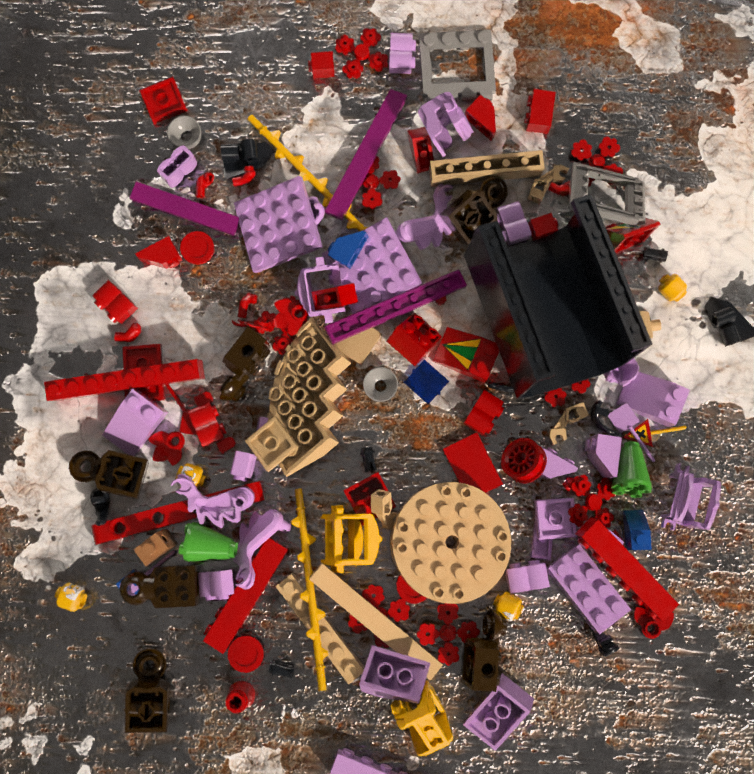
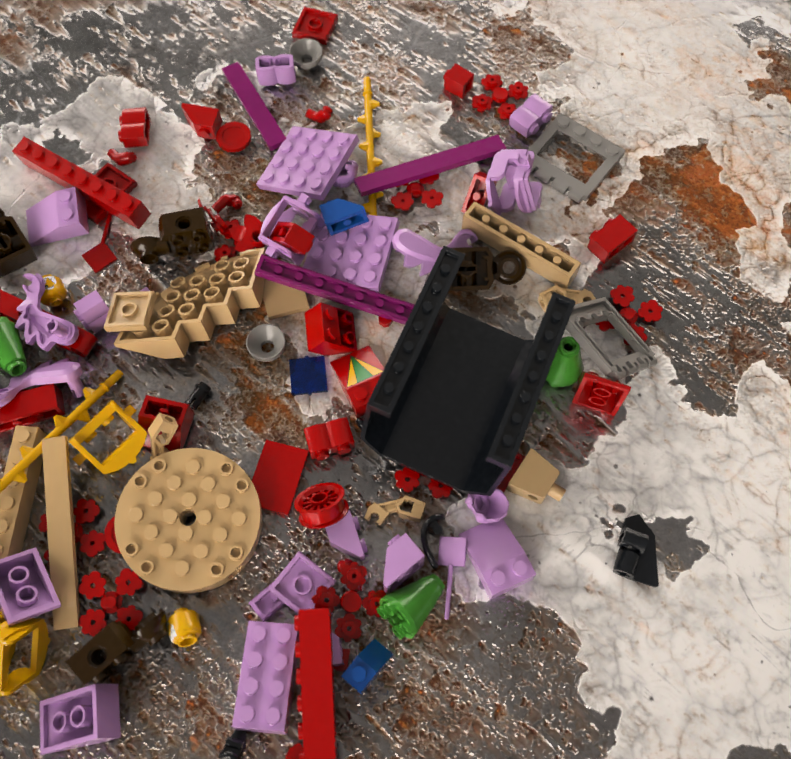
camera: 45 degrees right, 15 degrees down
red plate [148,431,185,466] -> none
red brick [188,402,227,448] -> none
red piece [194,391,214,407] -> none
red arm [196,172,215,198] -> none
red piece [216,437,236,454] -> none
black panel [221,139,274,180] -> none
red slope [465,95,496,141] -> none
lavender brick [496,201,531,246] -> none
lavender brick [505,559,550,593] -> none
red brick [528,213,559,240] -> none
piece [622,419,687,447] -> none
black pin [642,247,668,263] -> none
yellow head [658,274,687,302] -> none
lavender animal [660,463,721,530] -> none

